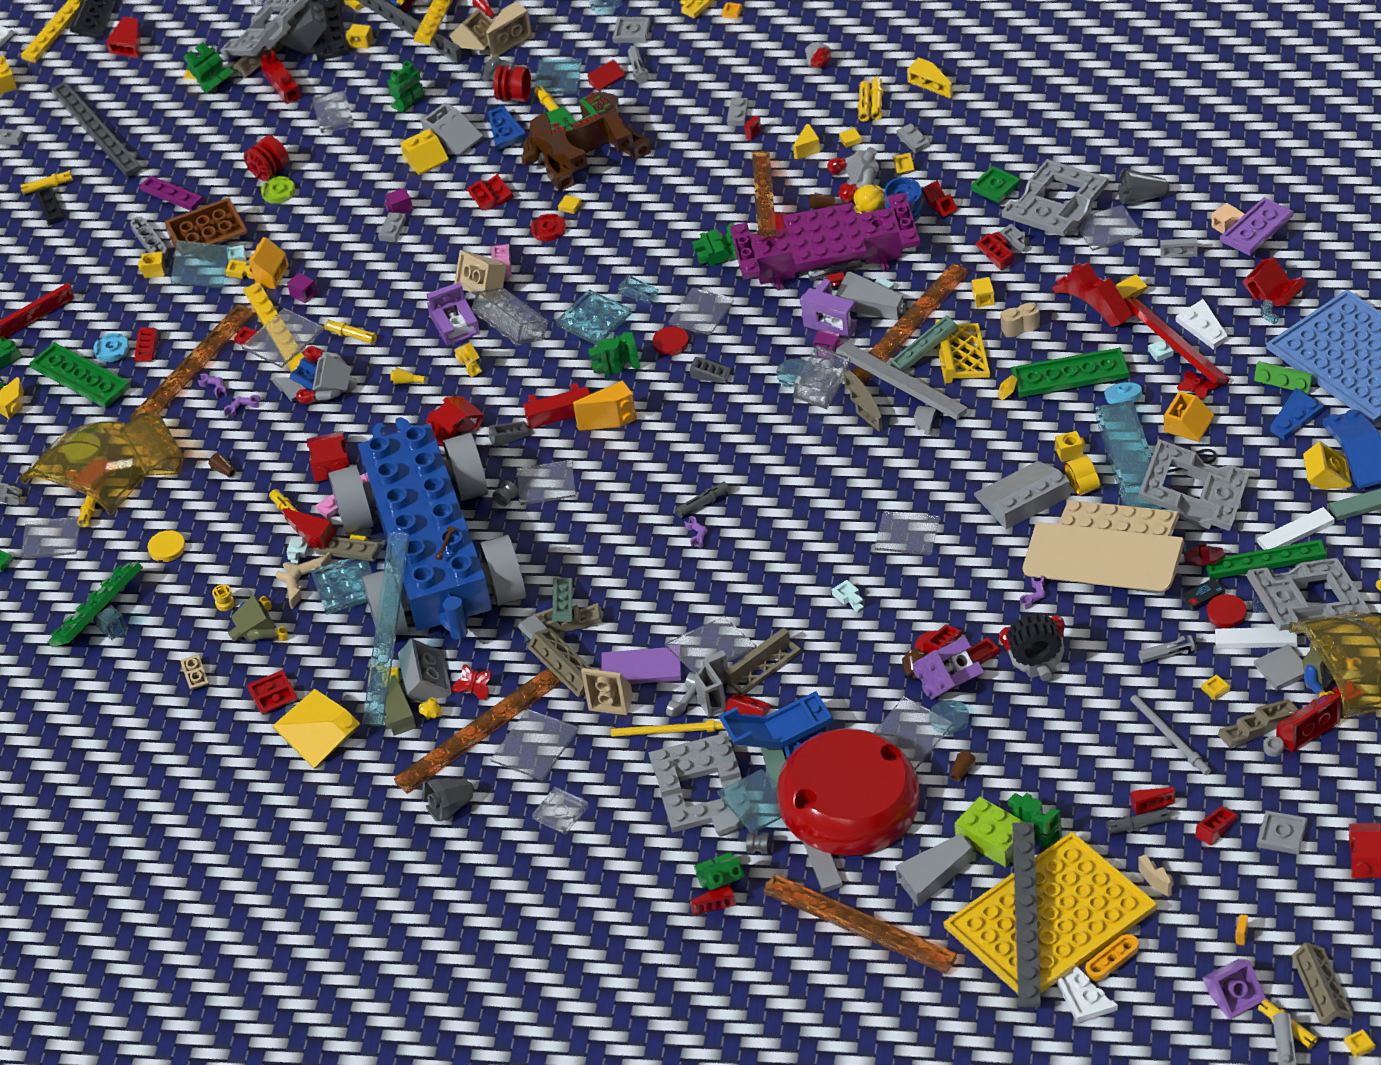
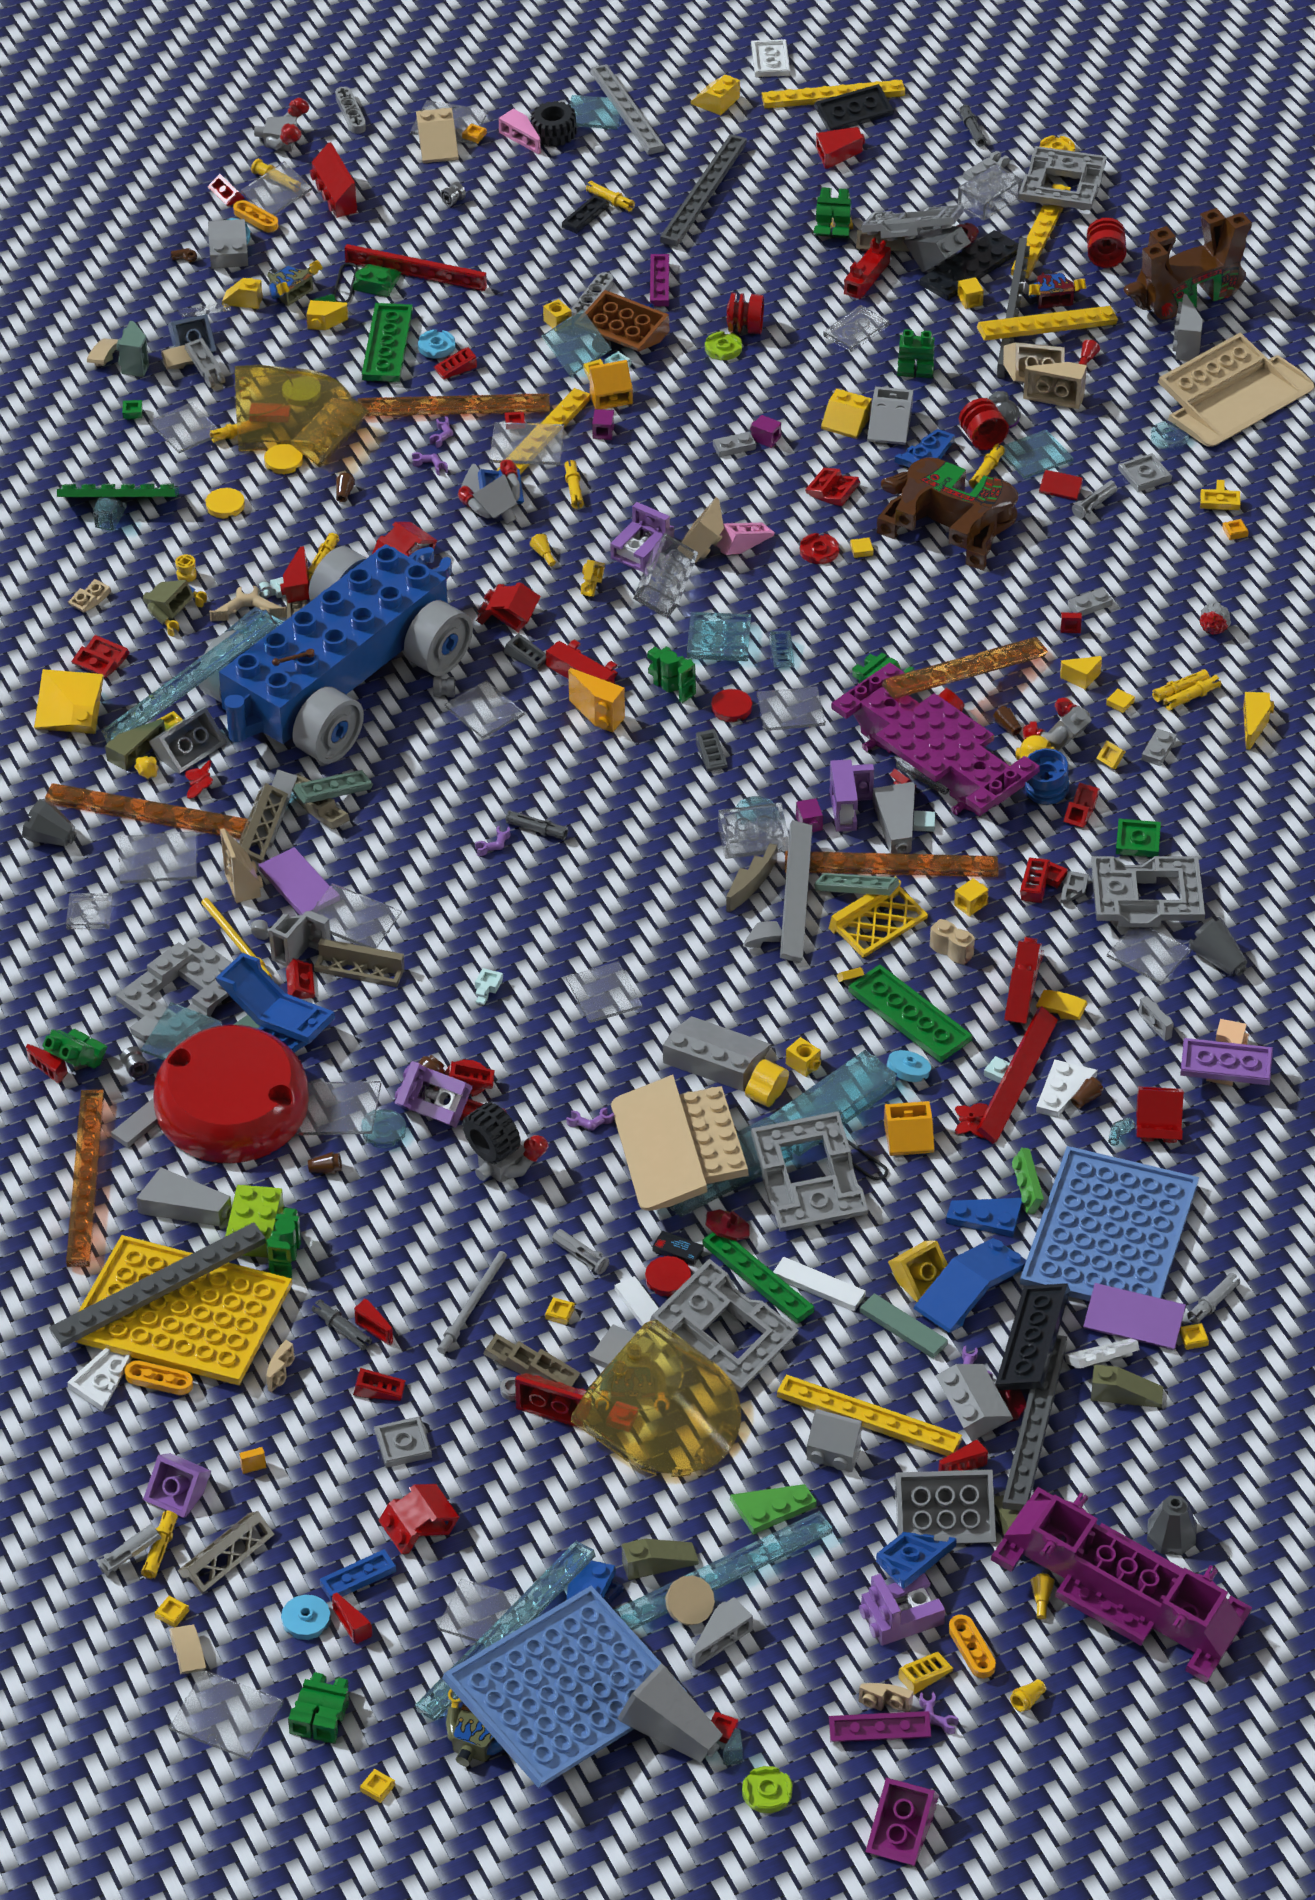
camera: 50 degrees right, 0 degrees up
none -> yellow tile [264,444,303,474]
none -> reddish brown cone [1071,1077,1103,1109]

